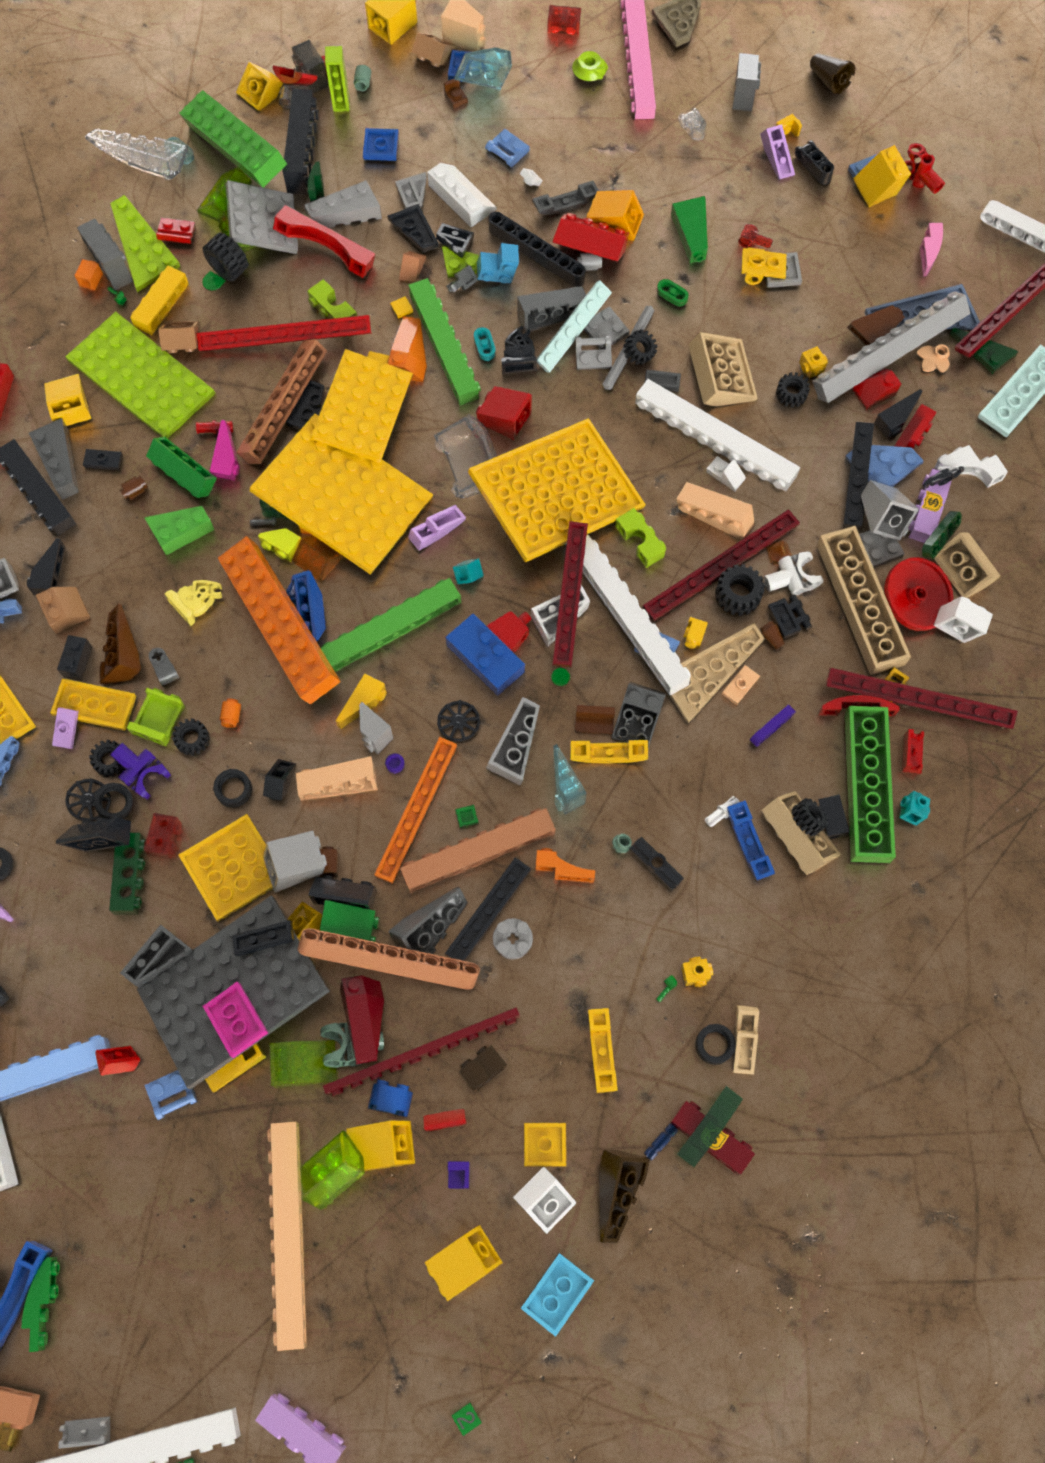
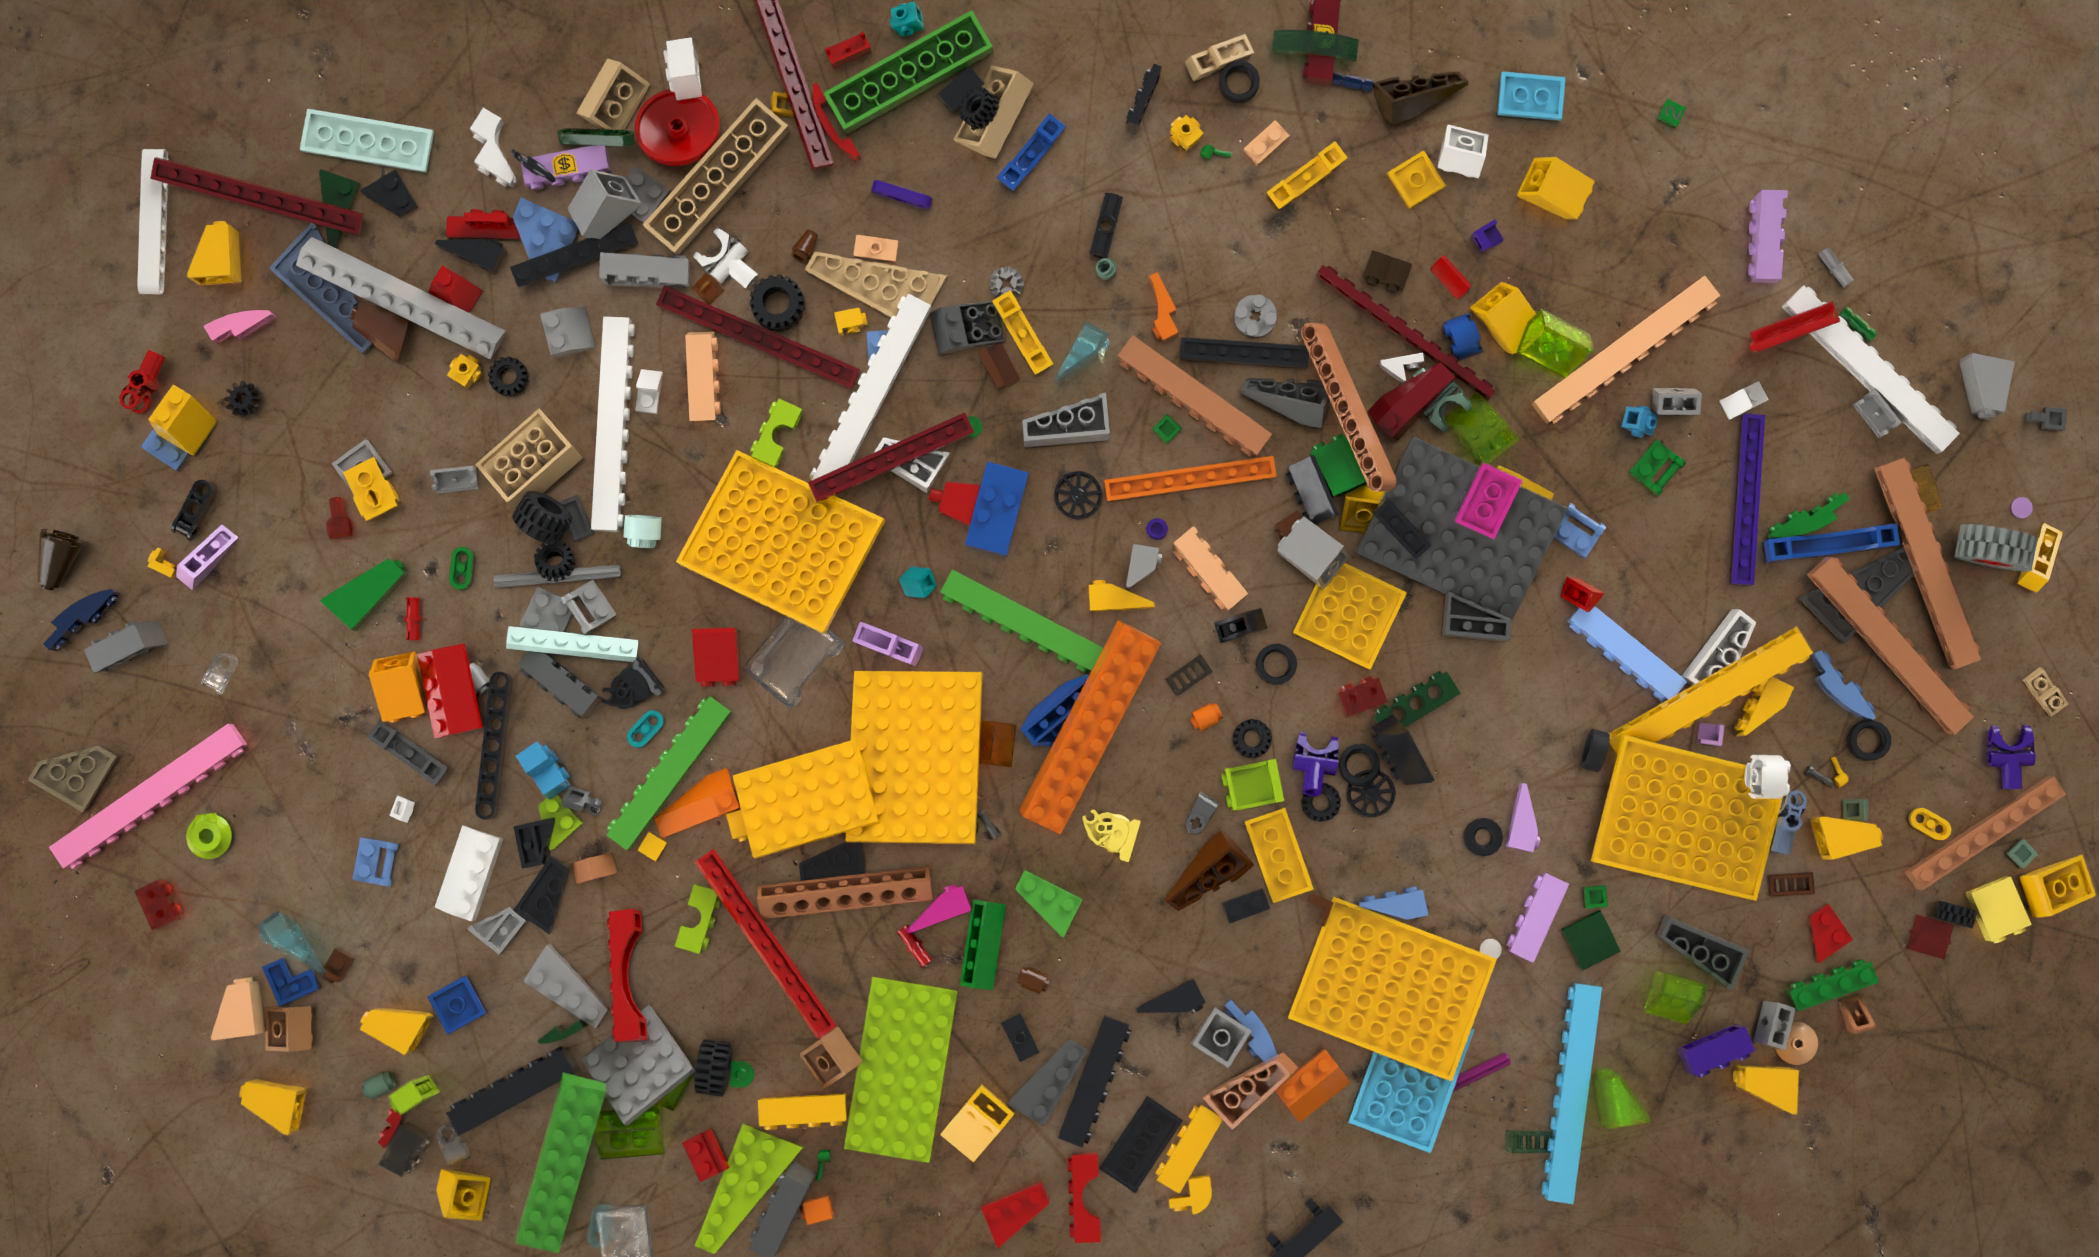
camera: 120 degrees left, 15 degrees up
medium nougat slope [36,587,91,634] -> none
lavender plate [52,707,79,749] -> none
neon yellow slope [258,528,303,562] -> none
red slope [272,65,317,86] -> none
white axle [705,796,739,827] -> none
black plate [767,595,812,639] -> none
light nougat plate [916,344,950,373] -> none
none -> dark blue slope [43,589,120,651]
none -> yellow slope [187,221,241,285]
none -> black gear [224,381,262,418]
none -> black wing [360,170,418,218]
none -> yellow slope [360,1008,435,1055]
none -> red pin [404,597,422,640]
none -> light grey hinge [430,466,479,494]
none -> black tyre [512,491,572,544]
none -> light grey slope [540,307,596,359]
none -> light grey wedge [599,252,691,288]
none -> light aqua piece [623,515,662,548]
none -> light grey gear [989,267,1023,298]
none -> black plate [1126,63,1162,134]
none -> clear smoke slope [1165,654,1213,696]
none -> light nougat plate [1244,120,1290,165]
none -> reddish brown panel [1307,894,1334,927]
none -> white slope [1378,353,1424,384]
none -> dark azure brick [1621,405,1658,438]
none -> green plate [1628,439,1686,496]
none -> light grey brick [1652,388,1702,415]
none -> white slope [1719,381,1769,420]
none -> dark purple plate [1731,413,1765,586]
none -> red fence [1749,301,1840,352]

